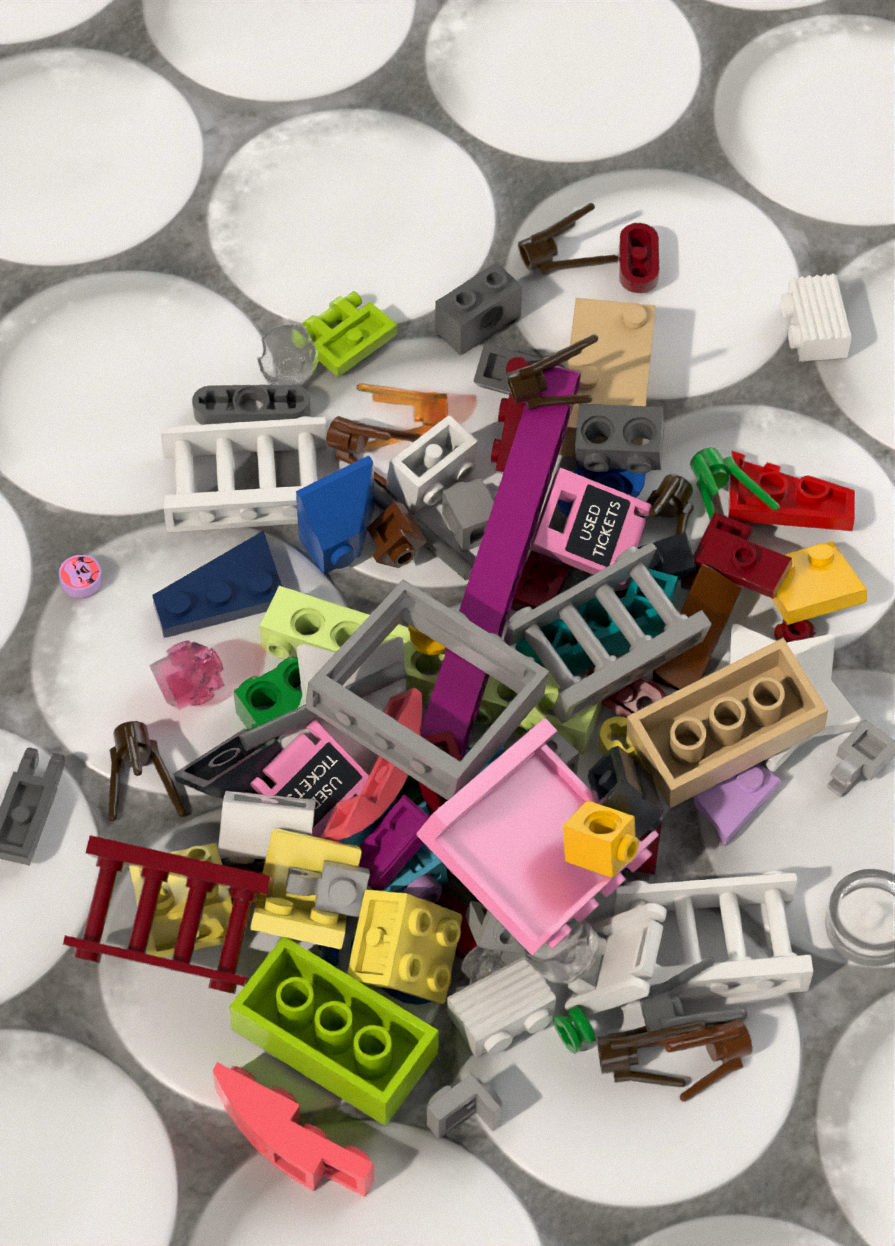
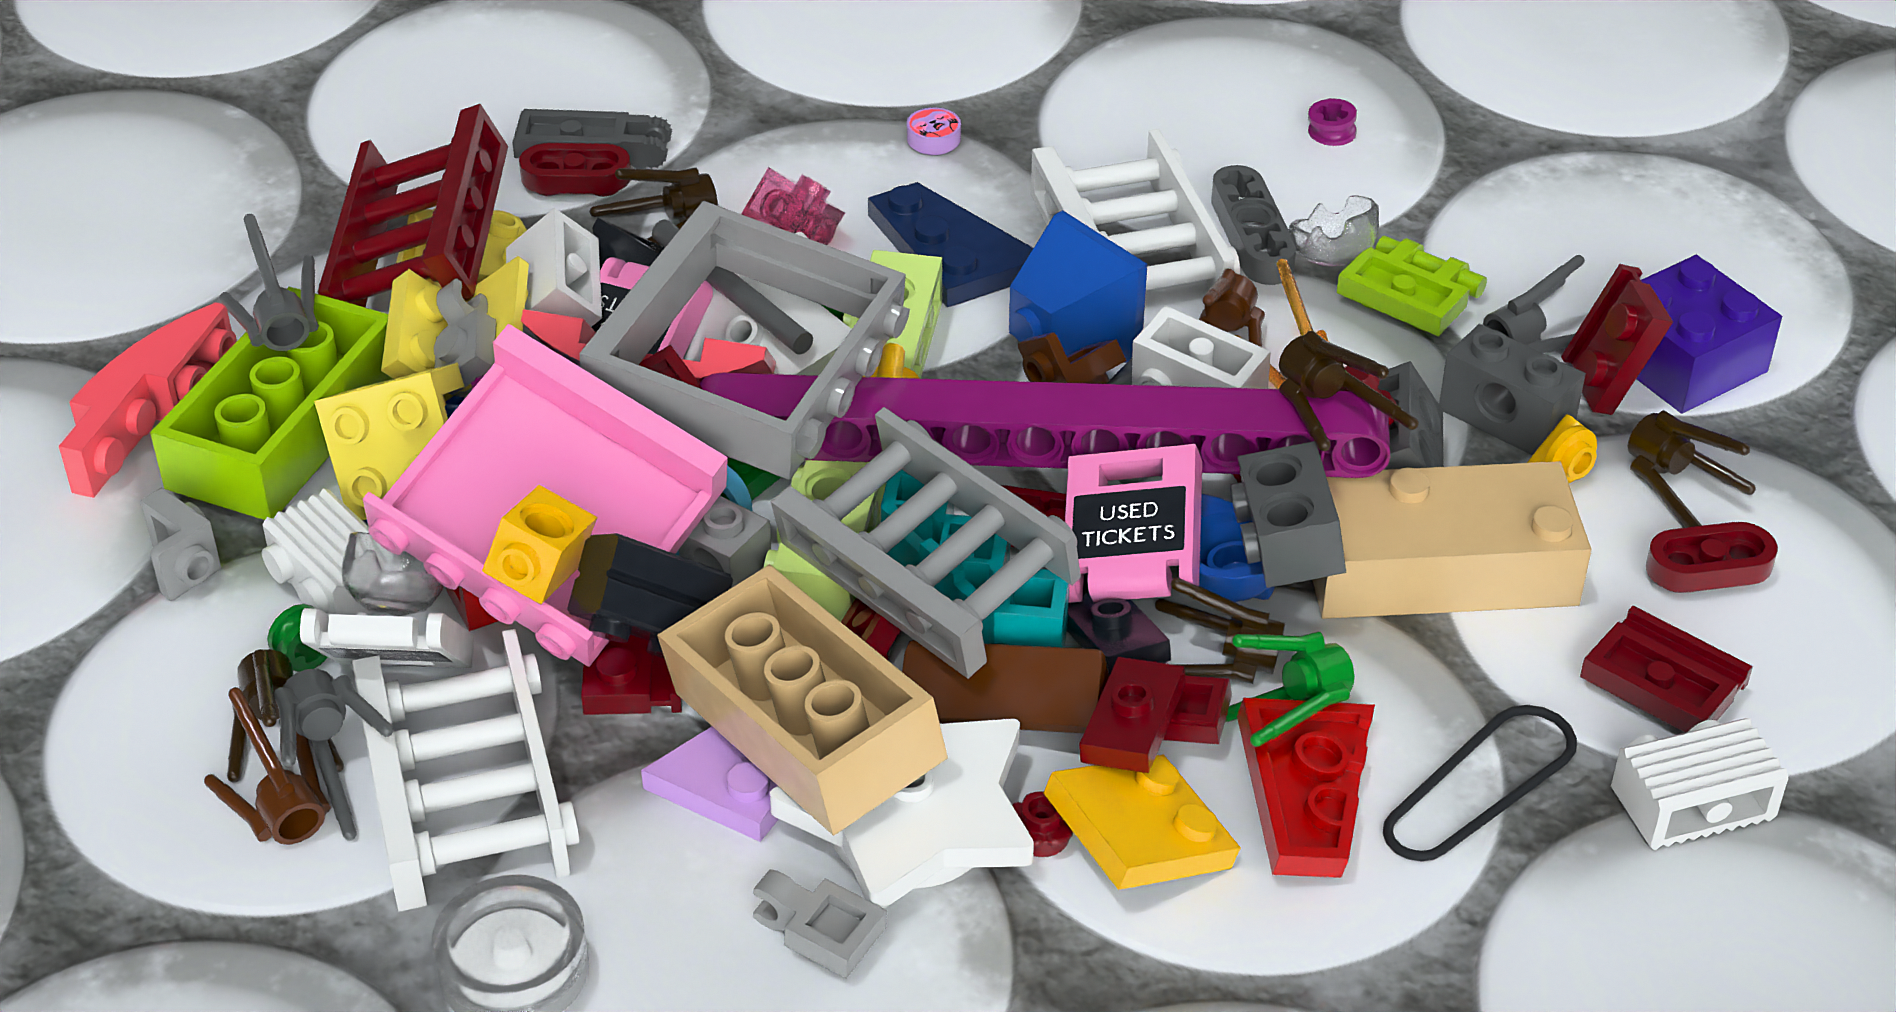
camera: 80 degrees right, 15 degrees down
none -> dark grey plant [219,214,319,351]
none -> dark red plate [519,143,631,197]
none -> magenta bush [1308,98,1357,146]
none -> black piece [1382,705,1577,861]
none -> dark grey plant [1483,255,1585,353]
none -> yellow plate [1527,414,1597,483]
none -> dark red plate [1561,264,1673,415]
none -> dark red plate [1580,605,1753,733]
none -> dark purple brick [1636,254,1783,414]

